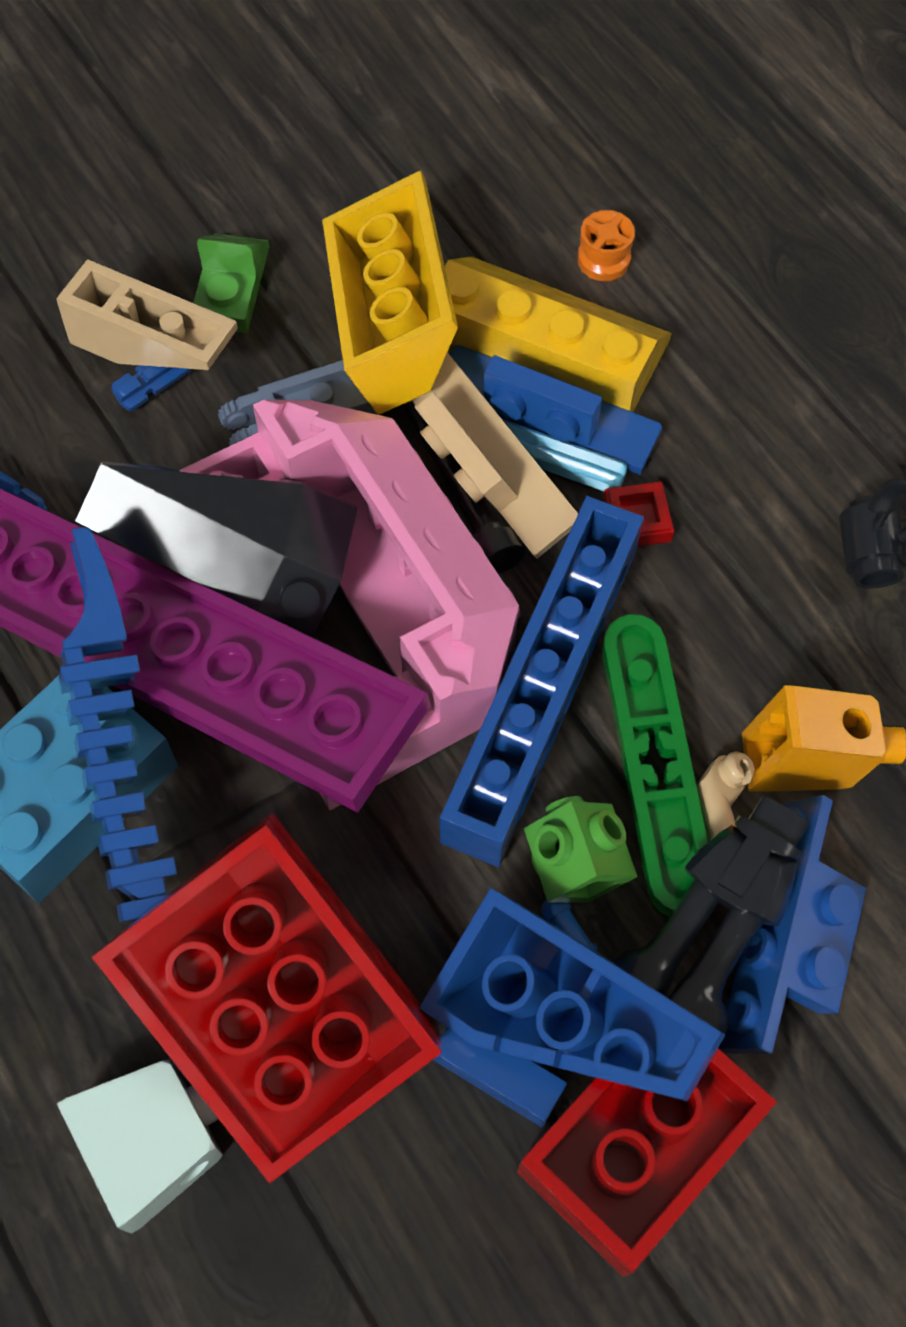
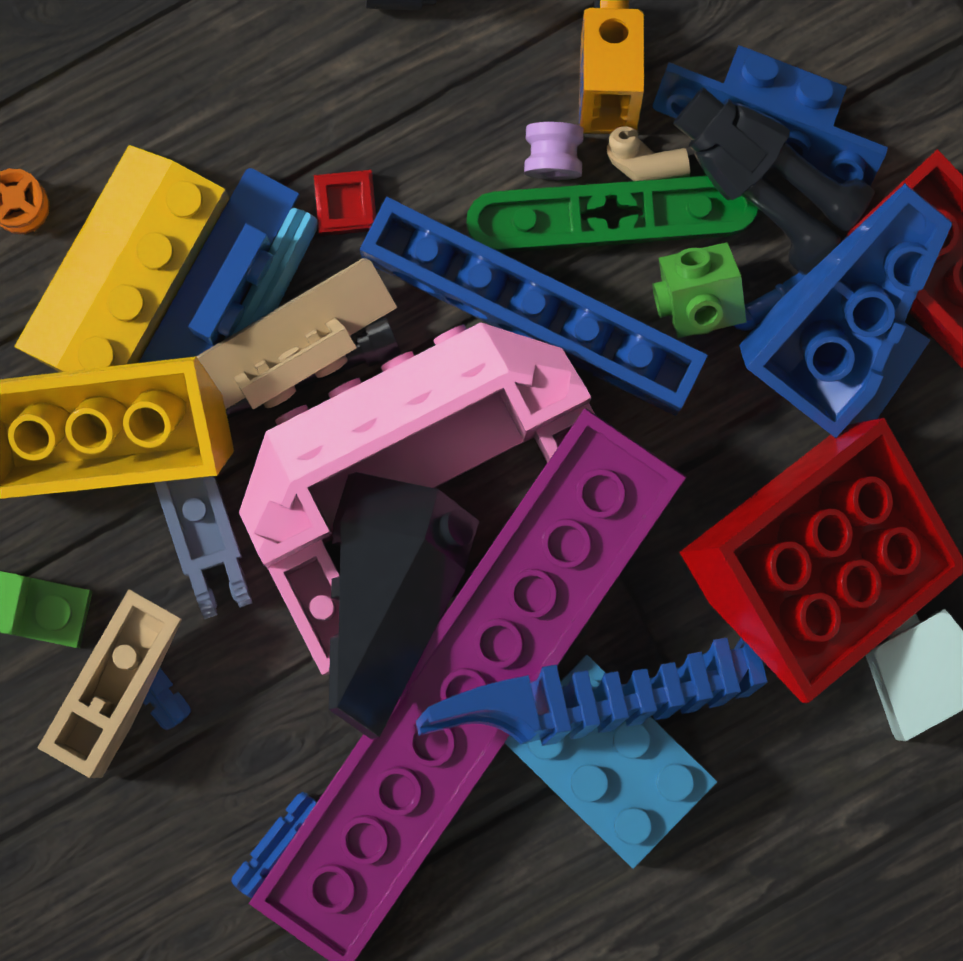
camera: 90 degrees left, 20 degrees up
none -> lavender wheel [524,122,584,180]

